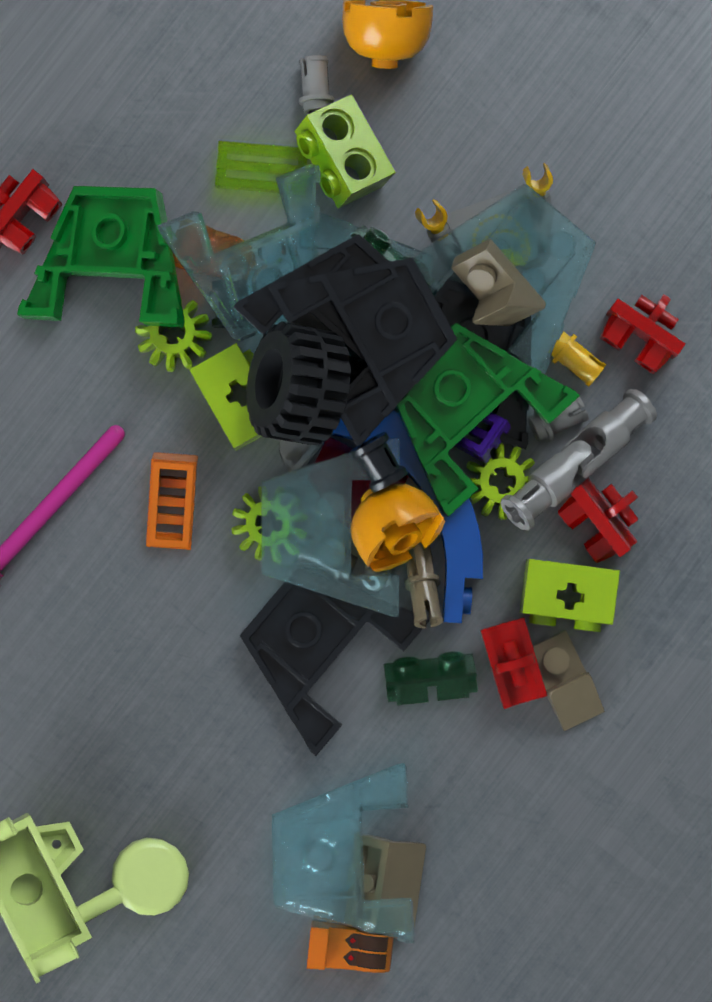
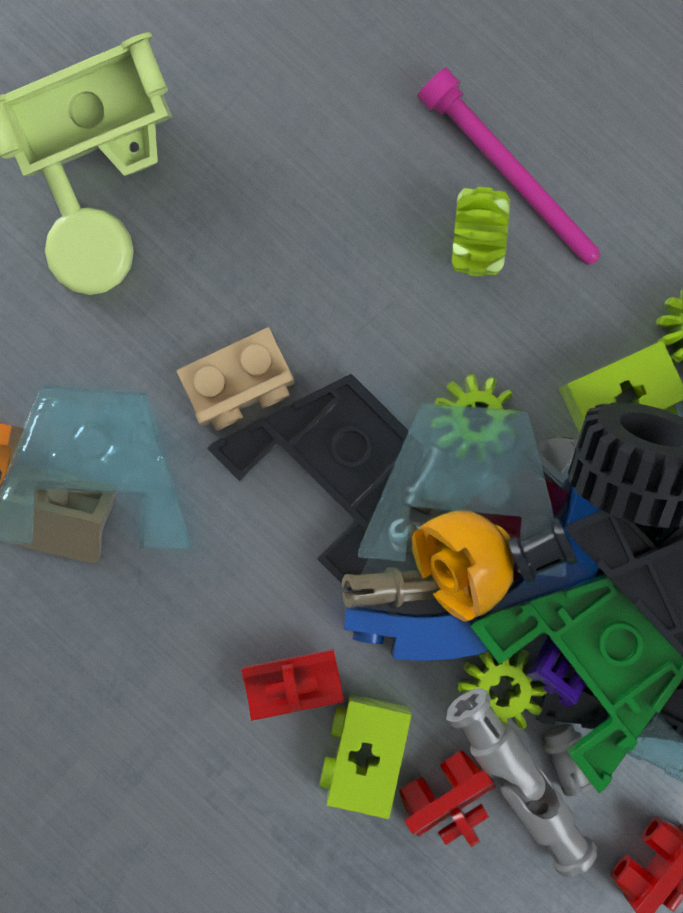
camera: 90 degrees right, 0 degrees up
orange slope [146,452,198,550] -> none
clear green hinge [383,651,478,706] -> none
dark tan slope [533,630,605,731] -> none
yellow pin [547,331,607,387] -> none
none -> tan bracket [176,327,296,431]
none -> lime gear [451,186,510,277]

